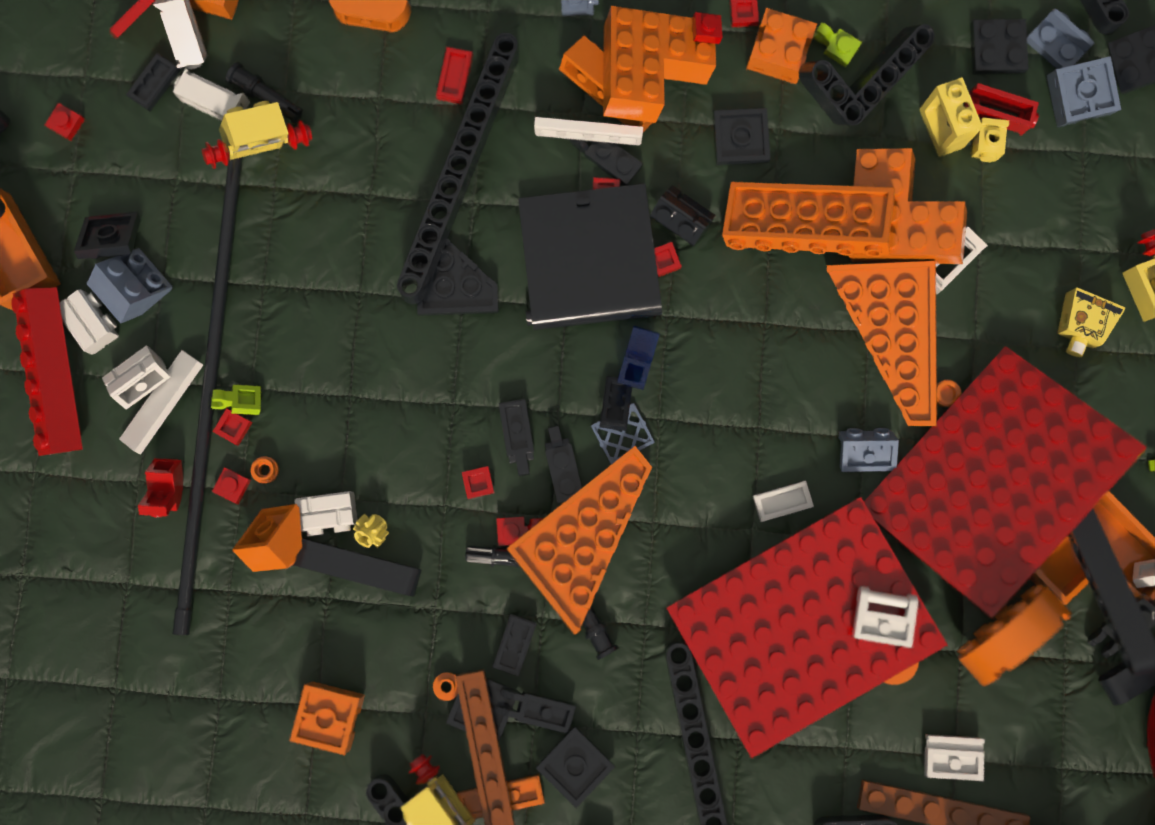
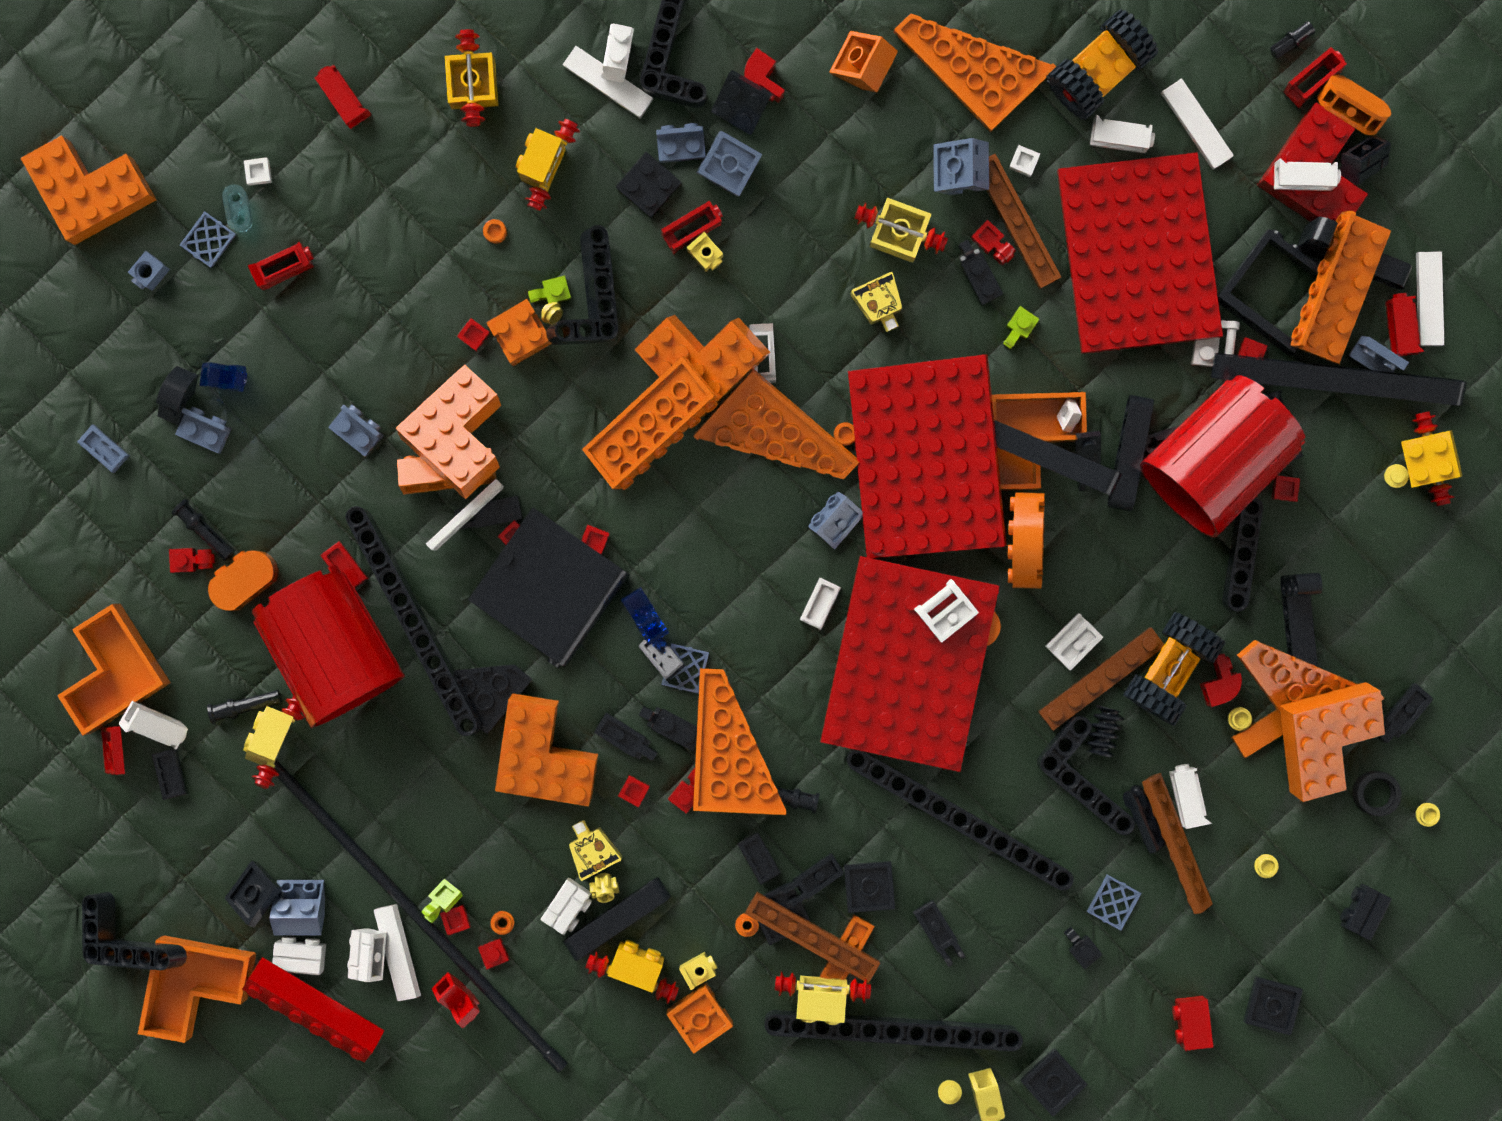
camera: 55 degrees left, 5 degrees up
red plate [45,103,85,141] -> none
white window [173,69,250,121] -> none
orange slope [232,504,302,572] -> none
black axle [465,545,519,567] -> none
black brick [650,185,716,246] -> none
red plate [692,12,723,44] -> none
black plate [713,108,770,165] -> none
light yellow window [919,77,983,157] -> none
none -> red container [252,565,405,728]
none -> orange piece [495,693,598,807]
none -> light yellow plate [541,302,563,325]
none -> light yellow torso [569,820,623,881]
none -> yellow brick [585,940,679,1004]
none -> light yellow brick [679,952,718,990]

